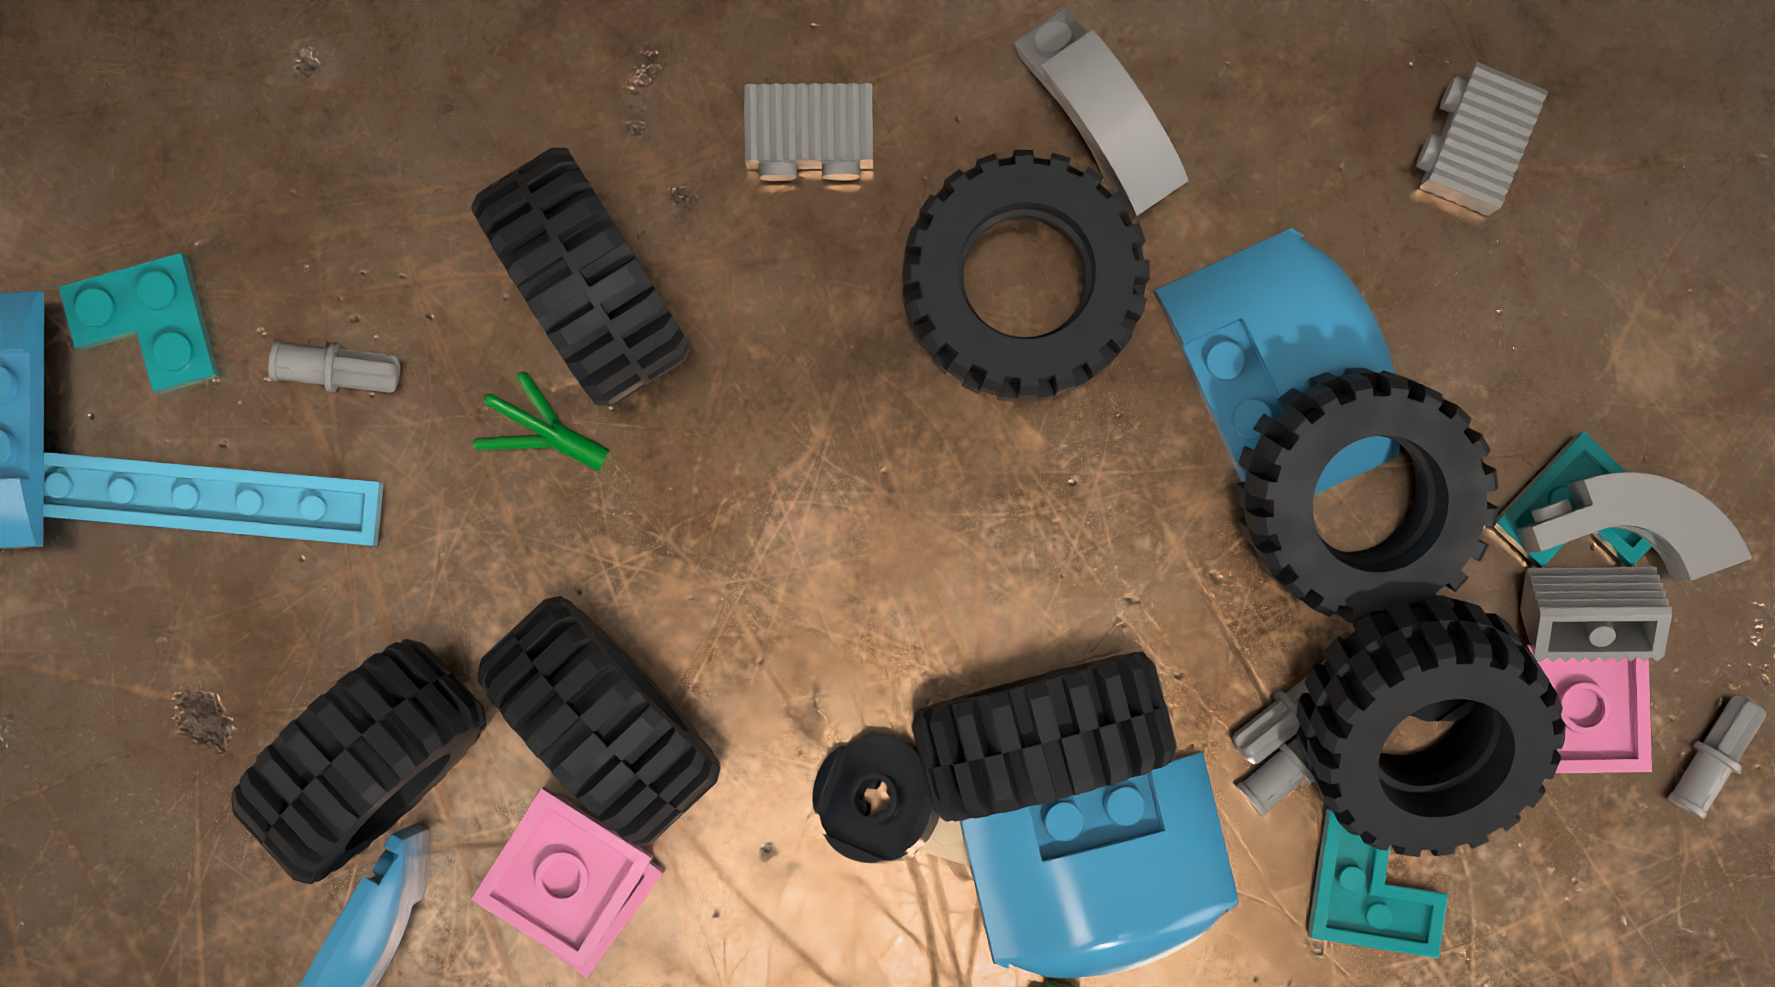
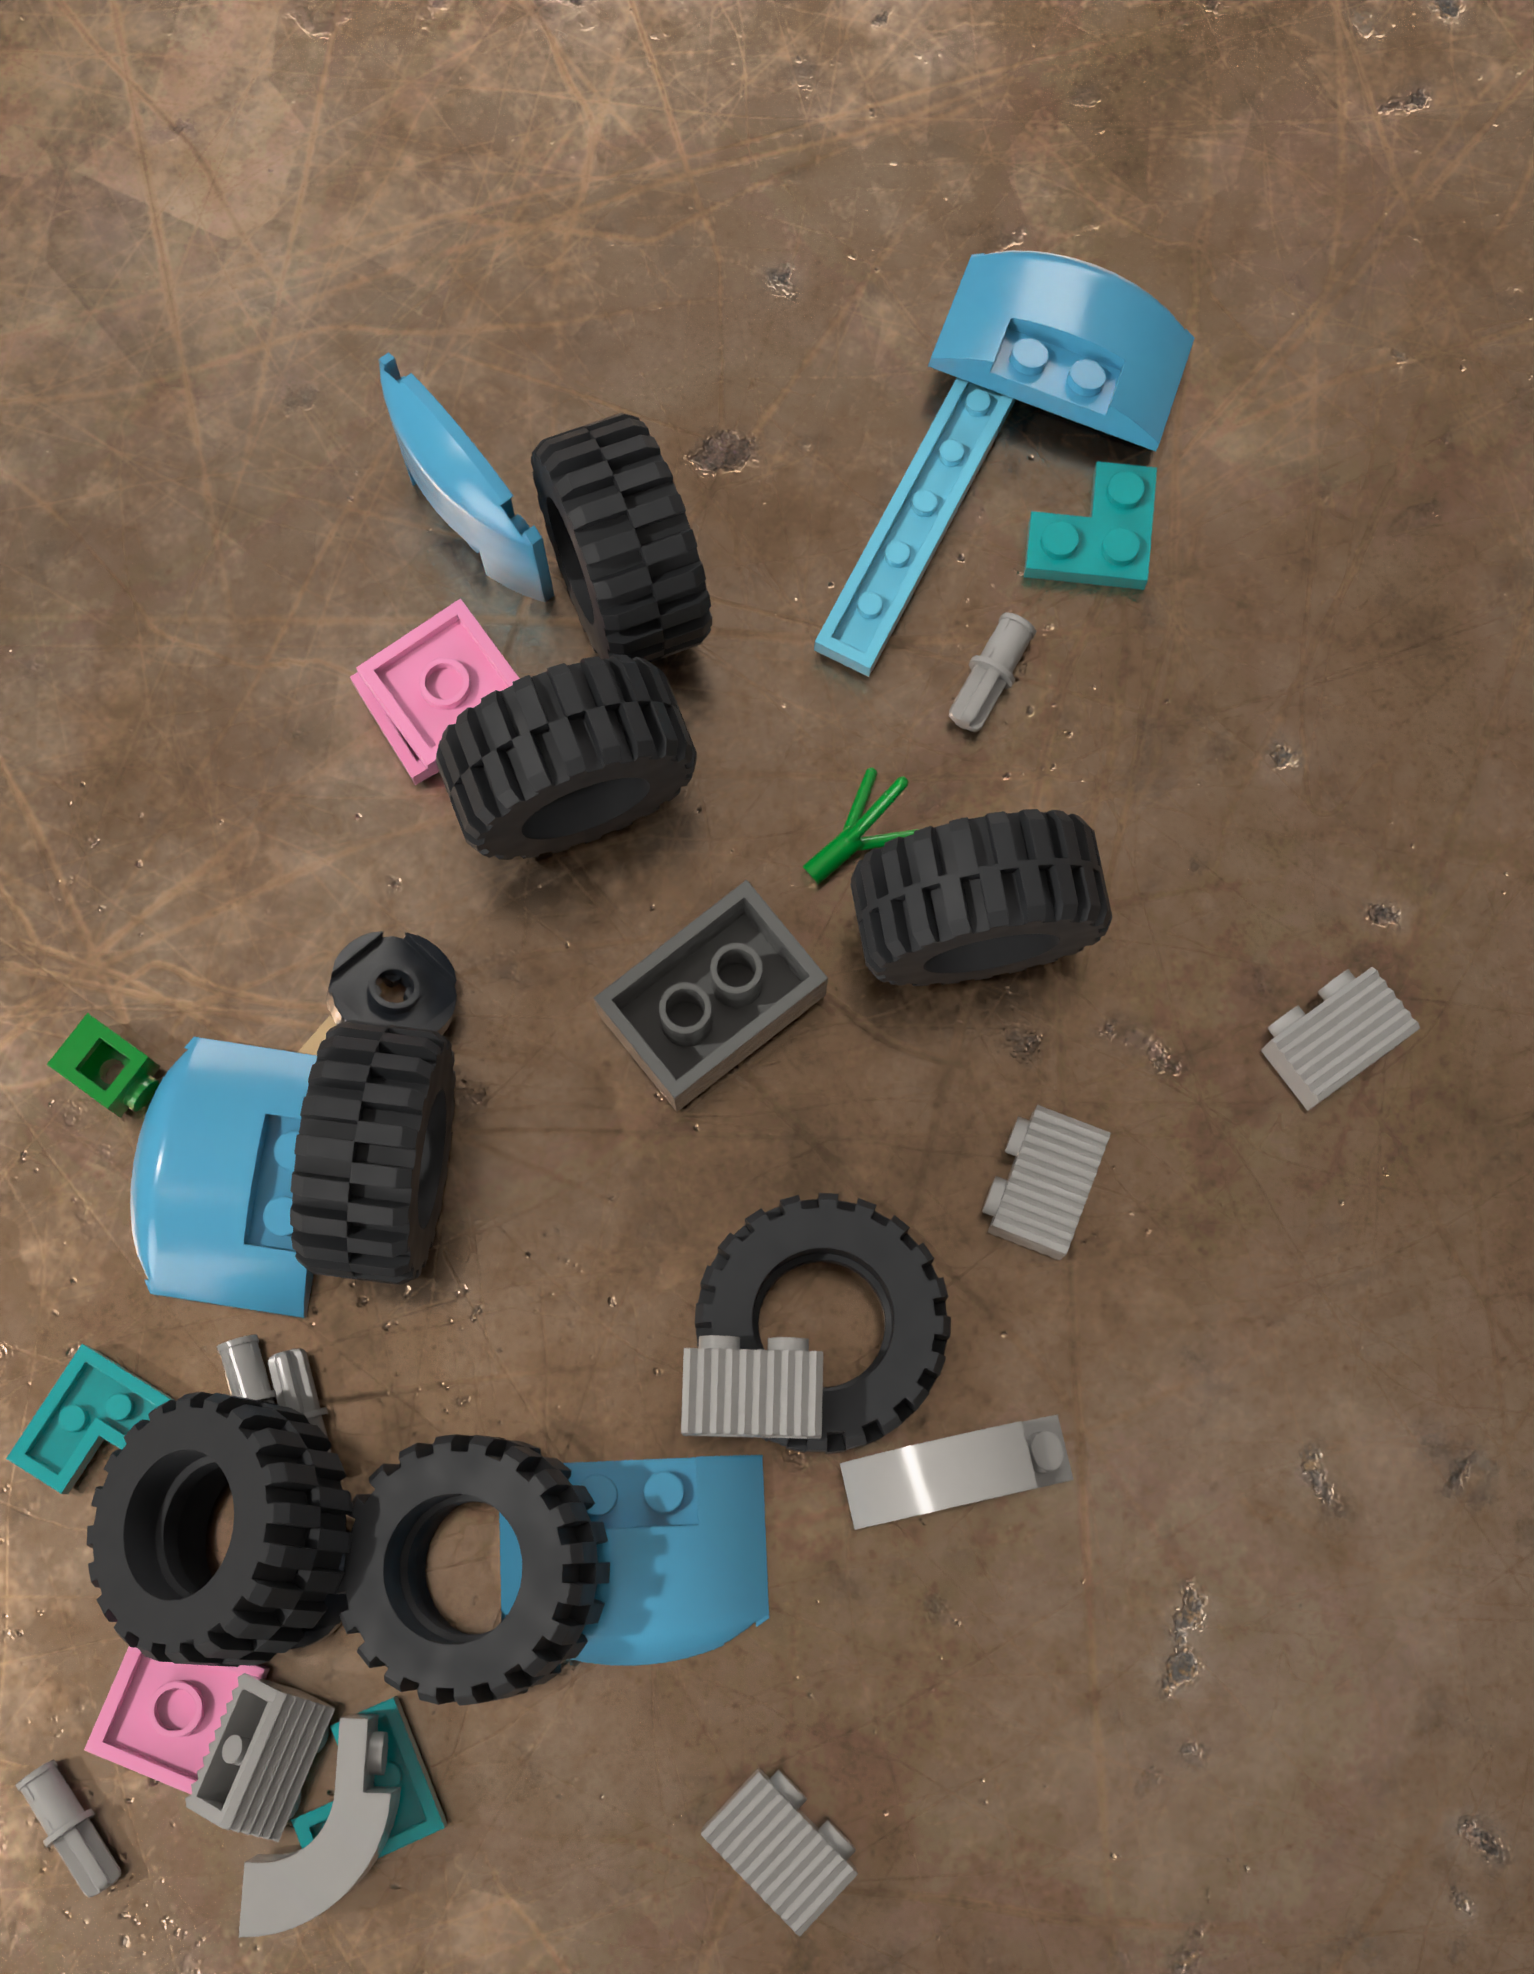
camera: 115 degrees right, 10 degrees down
none -> dark grey brick [593,880,828,1112]
none -> light grey brick [681,1335,823,1439]

